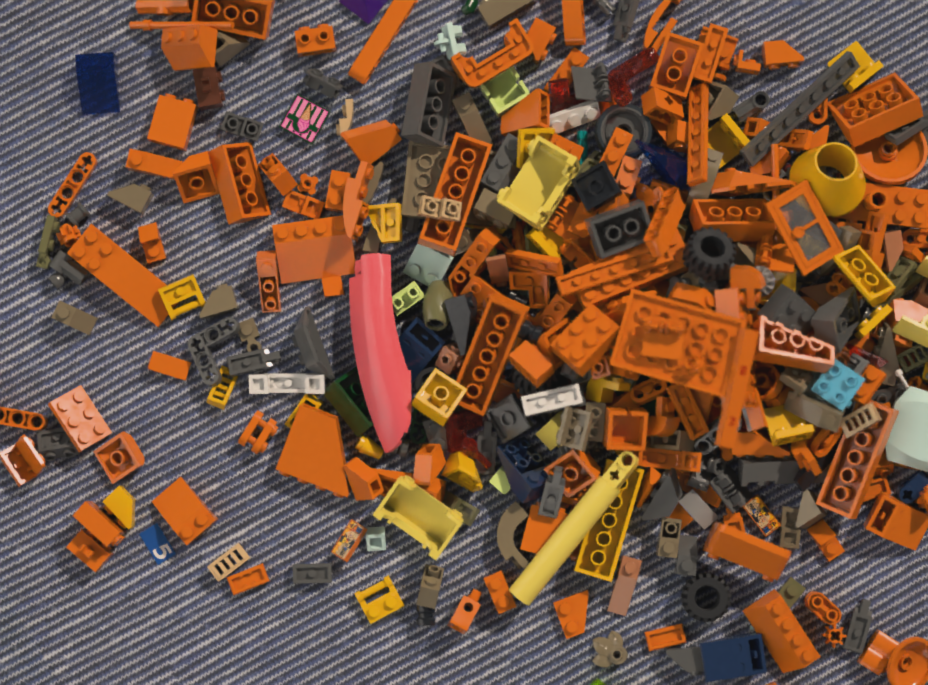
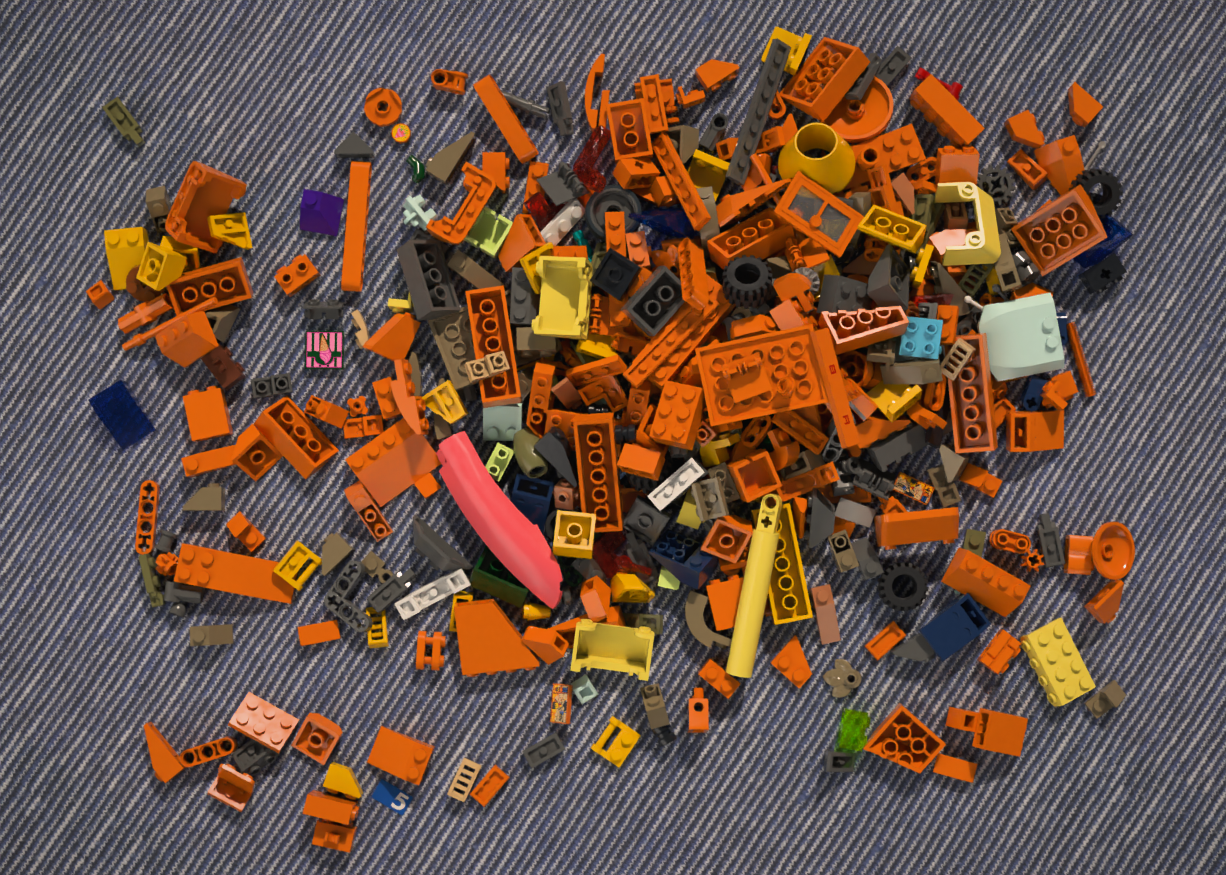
camera: 30 degrees left, 0 degrees up
dark grey hinge [538,465,565,519] -> none
none -> light yellow bracket [388,293,414,314]

